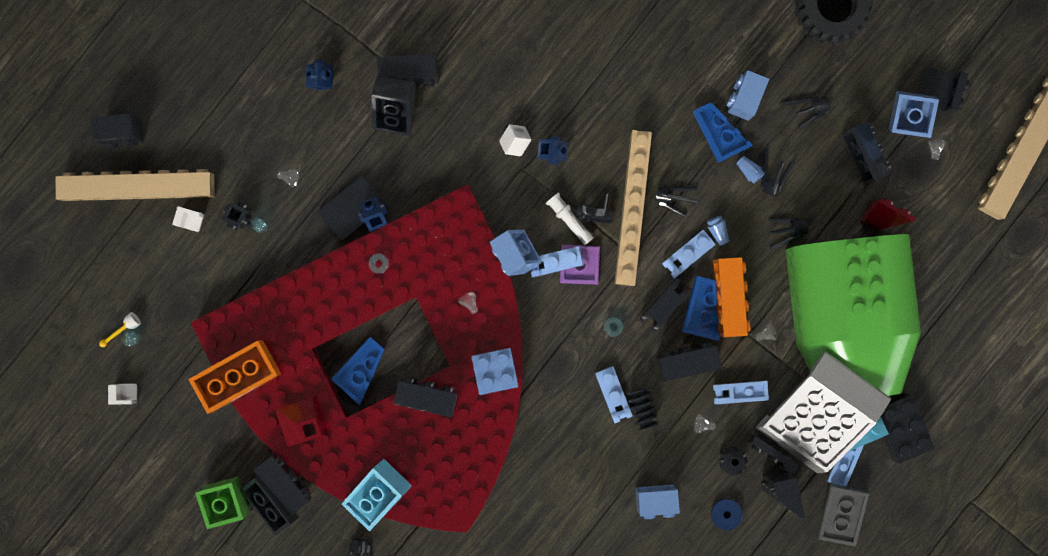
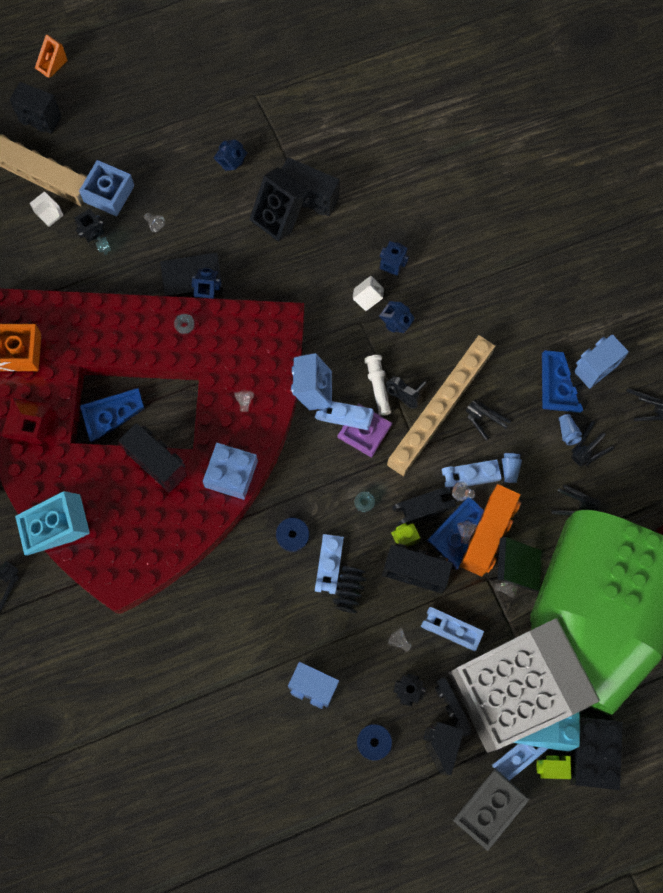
camera: 25 degrees right, 15 degrees down
none -> orange slope [35,35,68,78]
none -> medium blue brick [79,160,134,216]
none -> dark blue piece [276,518,309,552]
none -> dark blue brick [380,241,409,276]
none -> lime brick [391,523,420,548]
none -> clear rock [452,481,475,501]
none -> clear rock [457,521,477,544]
none -> black tile [498,537,542,591]
none -> lime brick [536,756,571,779]

